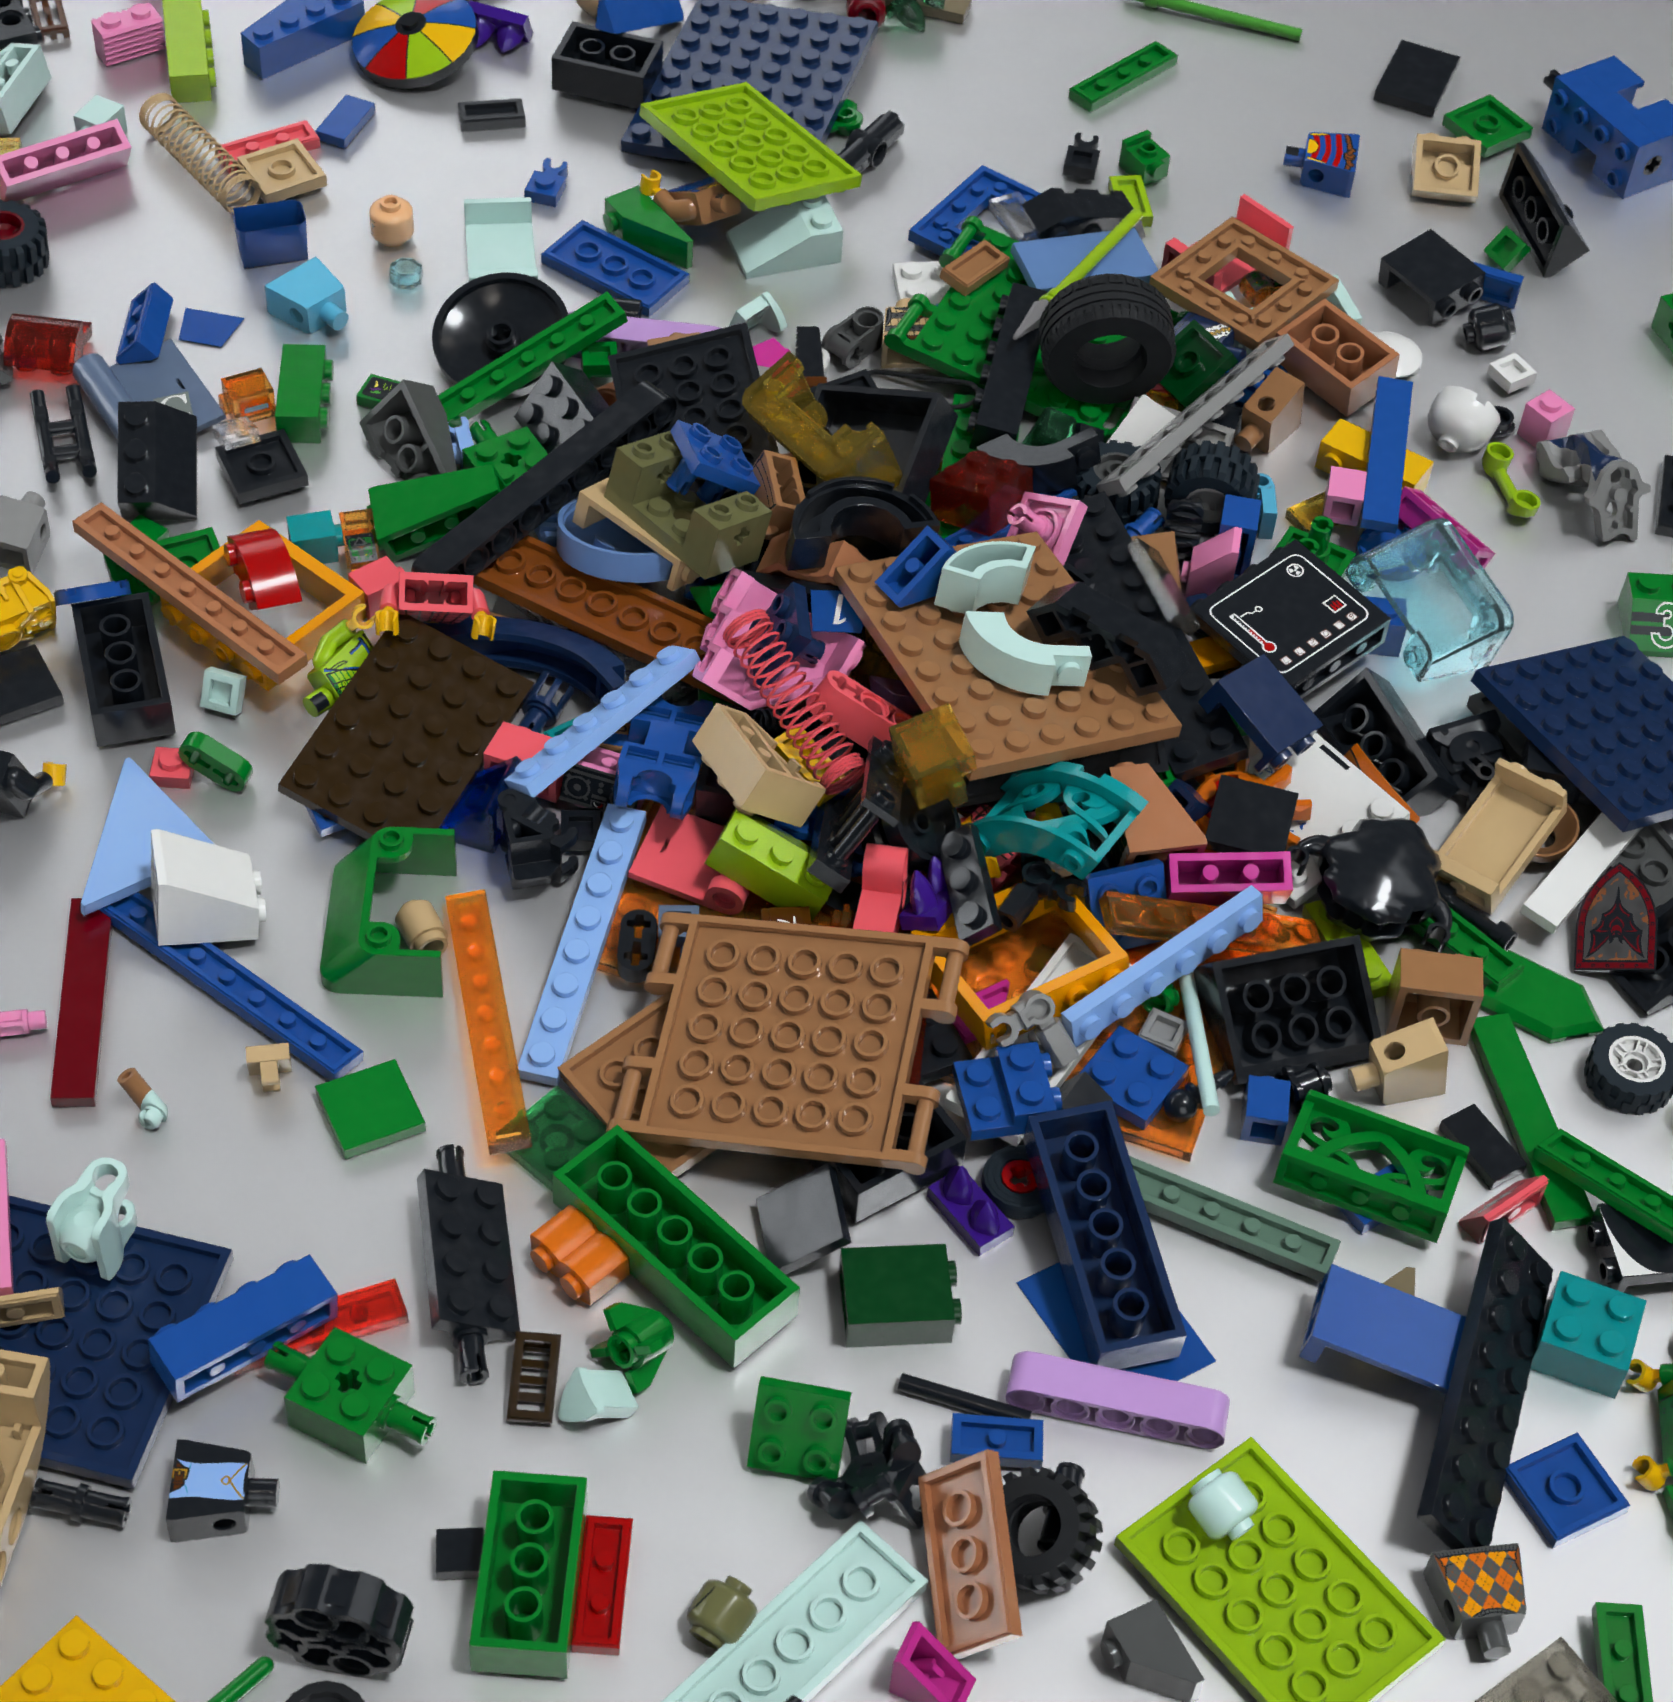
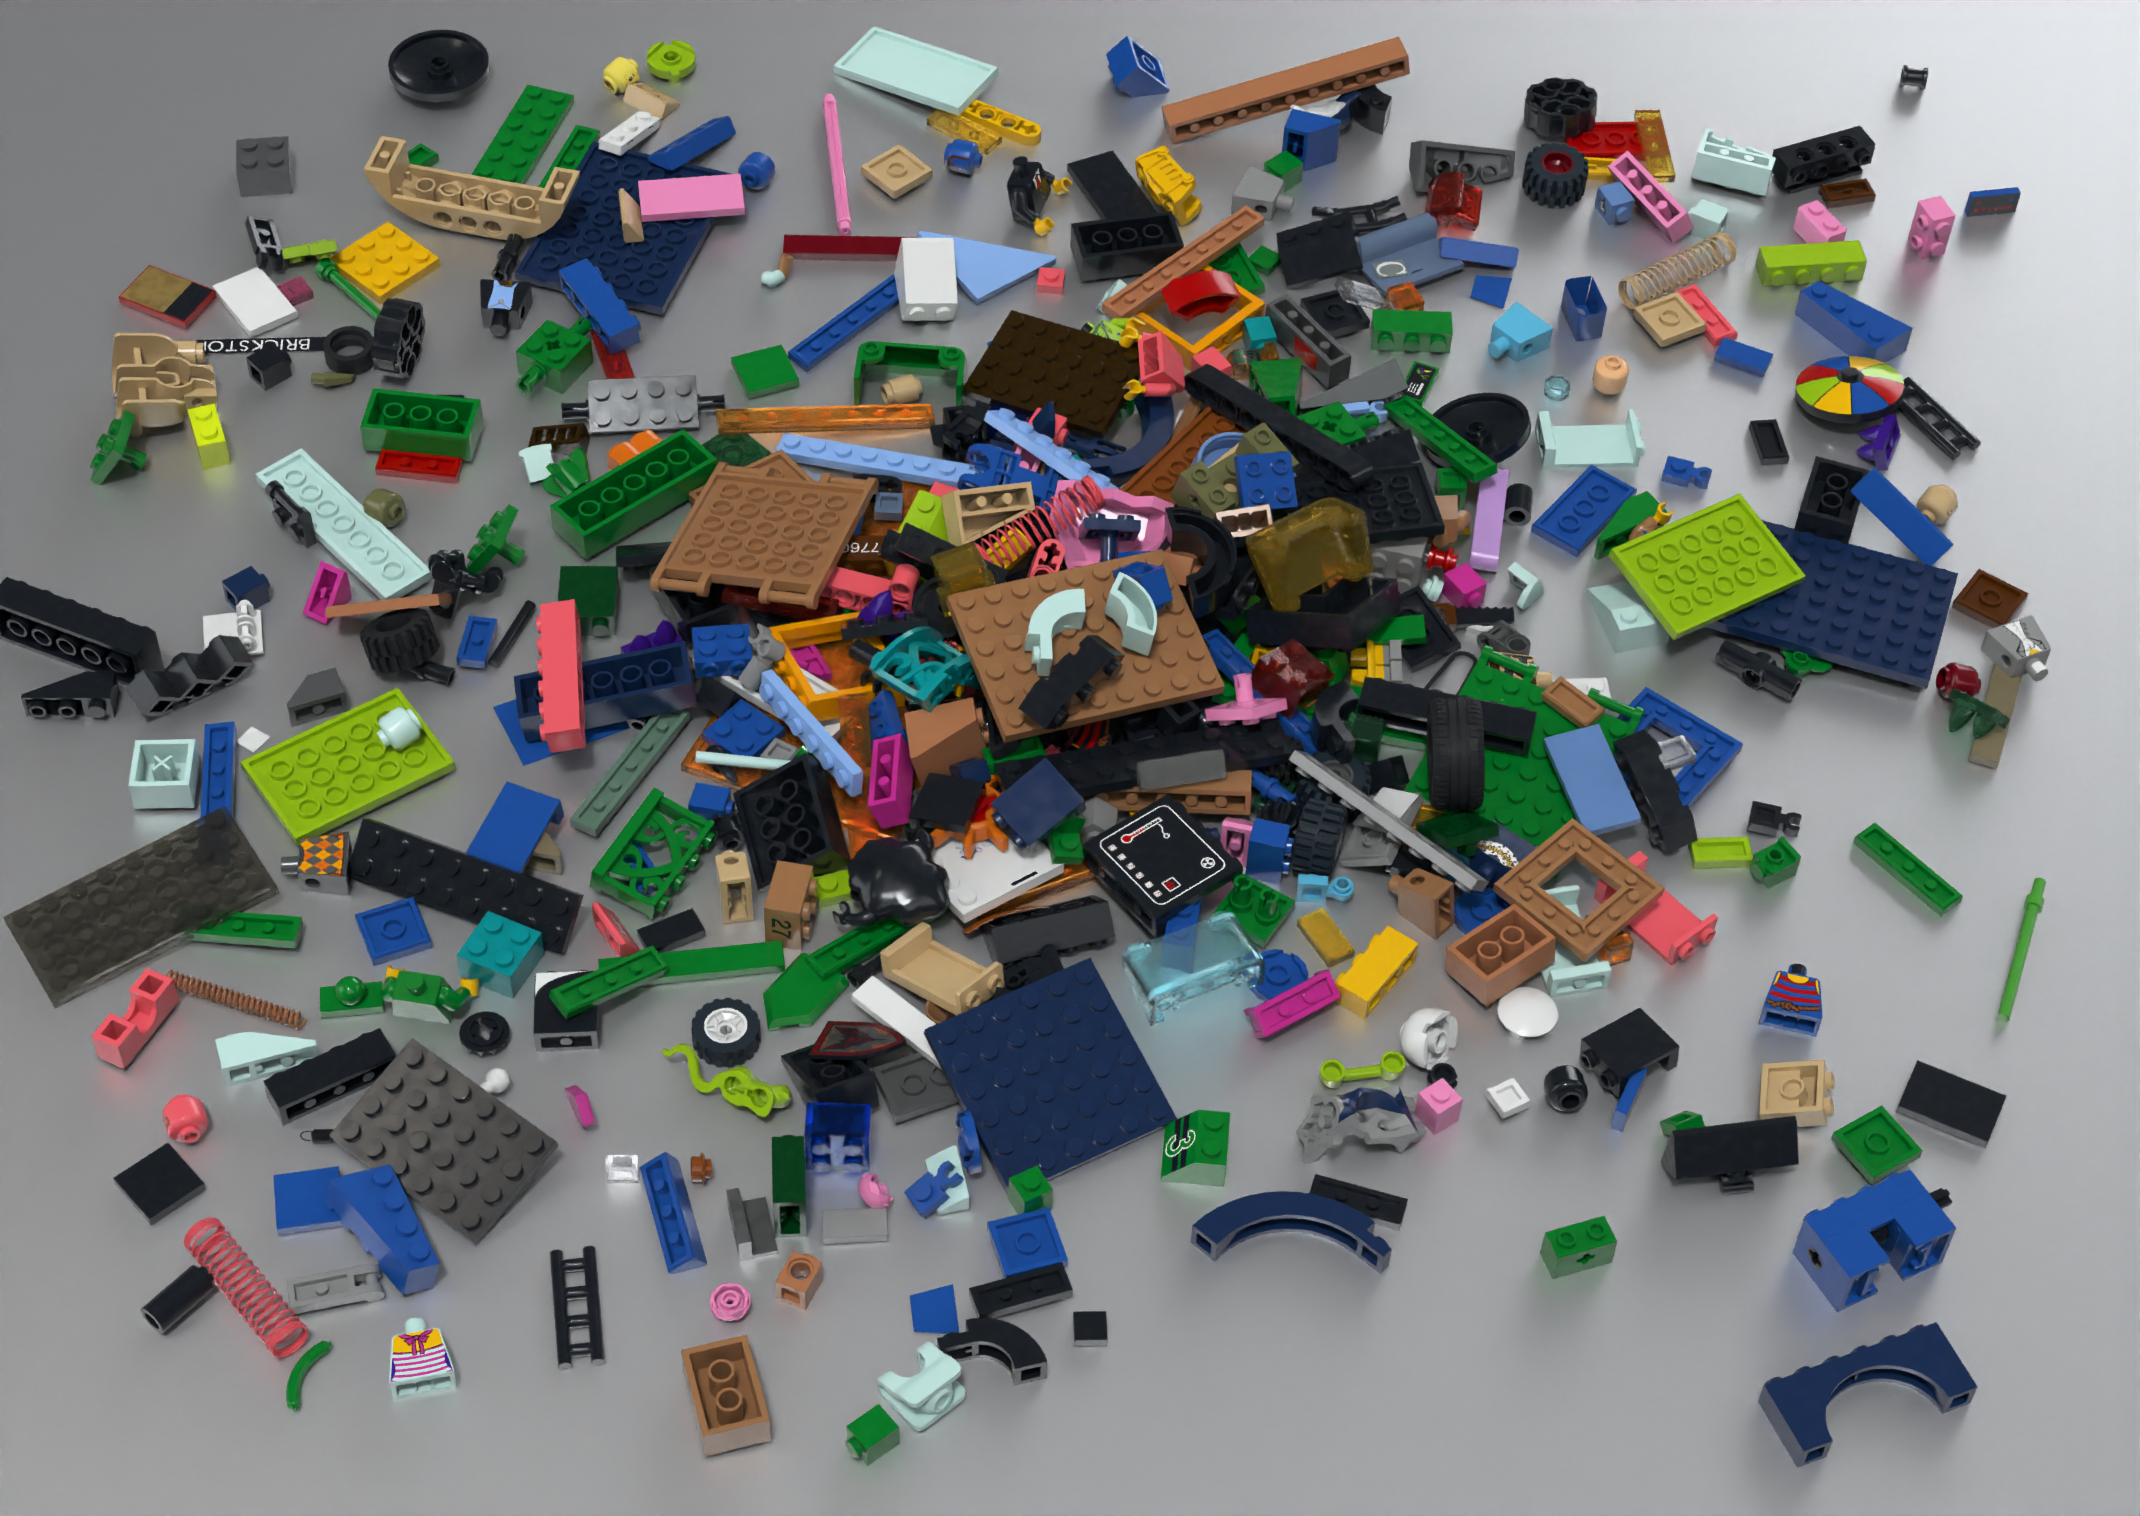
camera: 95 degrees right, 0 degrees up
light aqua piece [46,1157,137,1280] -> none
blue tile [53,579,131,606] -> none
green beam [178,732,253,792] -> none
tan tile [245,1043,292,1092] -> none
lavender beam [1005,1351,1230,1449] -> none
lime piece [1013,208,1143,340] -> none
bright pink brick [1322,466,1367,527] -> none
blue tile [1360,376,1413,534] -> none
none -> coral brick [536,599,586,753]
none -> dark blue slope [1032,401,1055,440]
none -> flat silver brick [1265,294,1352,388]
none -> medium blue brick [1595,181,1635,225]

